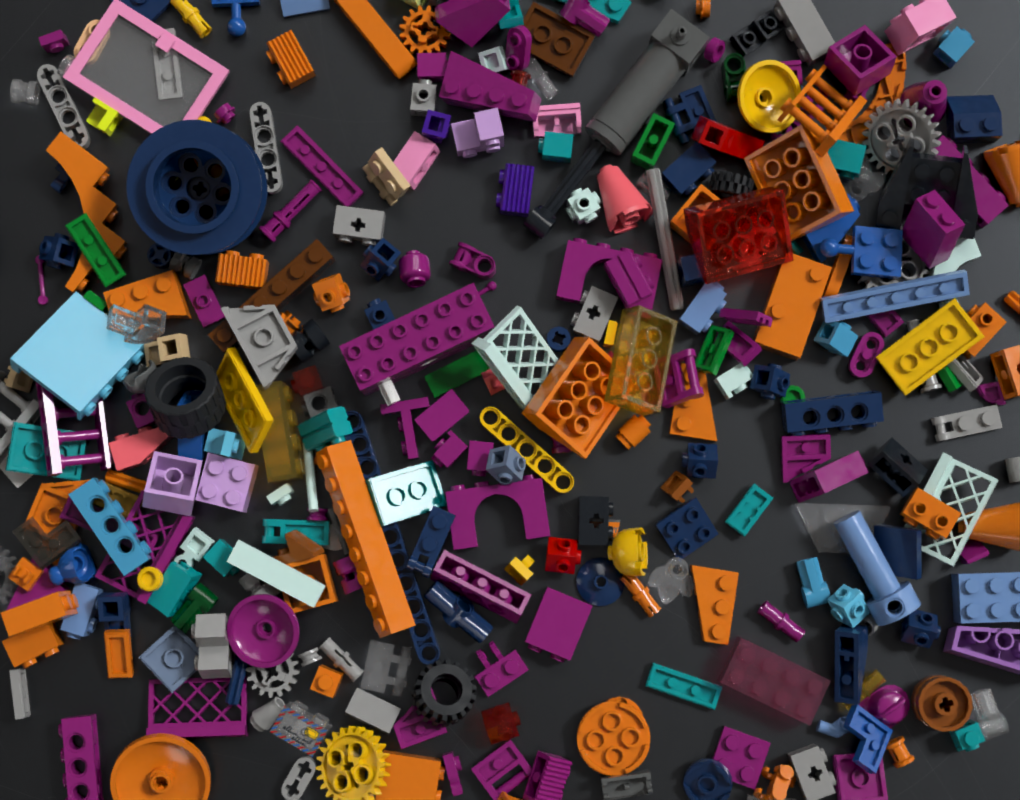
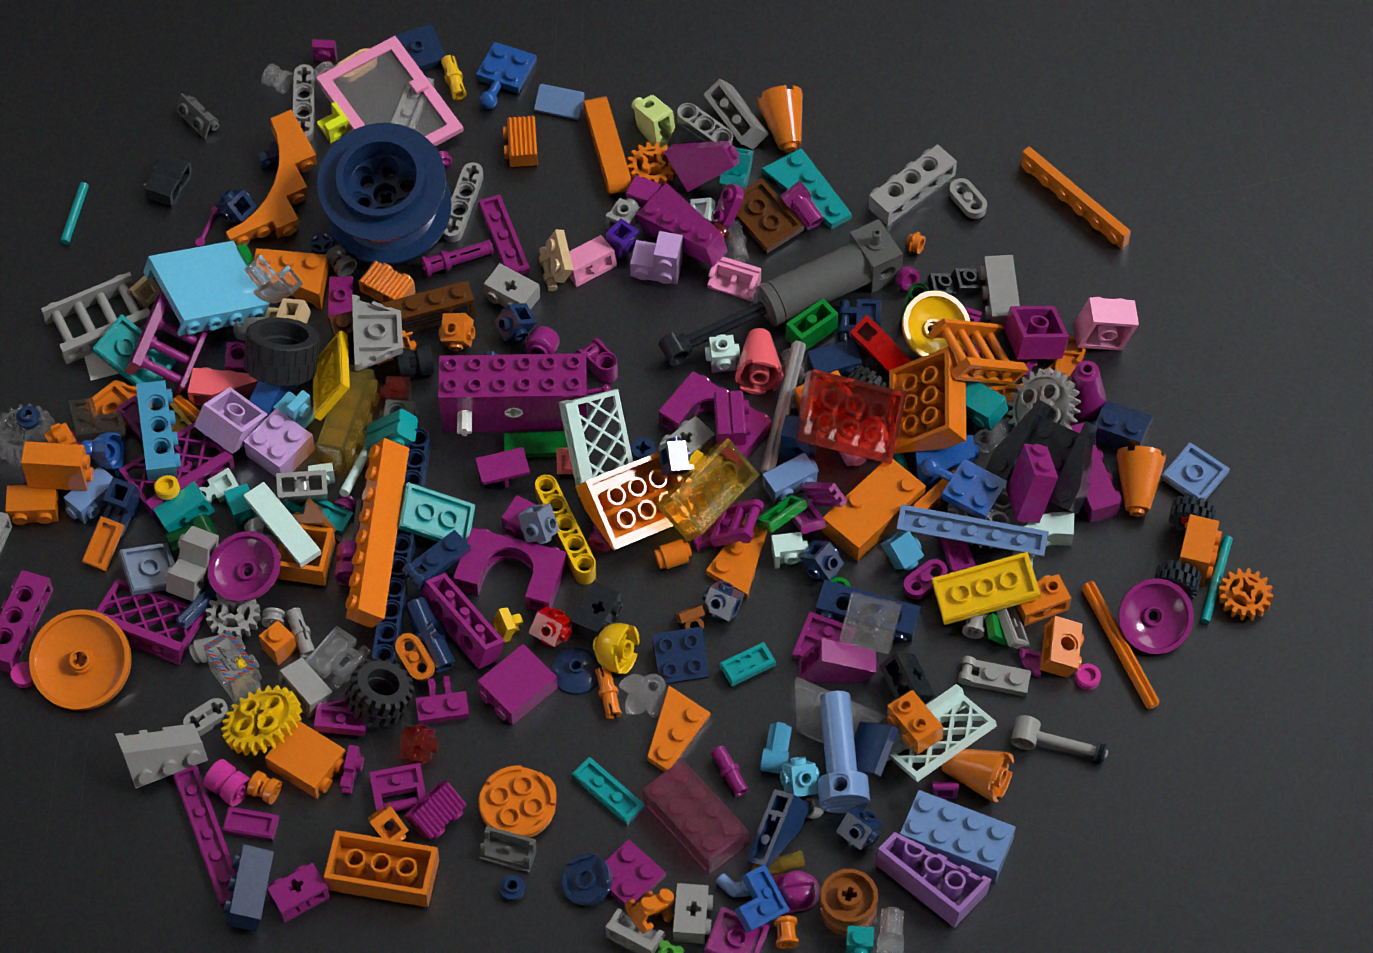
camera: 25 degrees right, 25 degrees down
green tile [65,213,127,288] -> none
magenta bracket [380,397,430,460] -> none
magenta brick [431,430,468,468] -> none
dark purple brick [496,163,534,217] -> none
teal brick [538,131,573,163] -> none
dark azure brick [933,26,975,69] -> none
none -> light grey brick [276,470,328,503]
none -> orange plate [395,633,435,681]
none -> brick [658,437,694,476]
none -> clear brick [839,591,903,654]

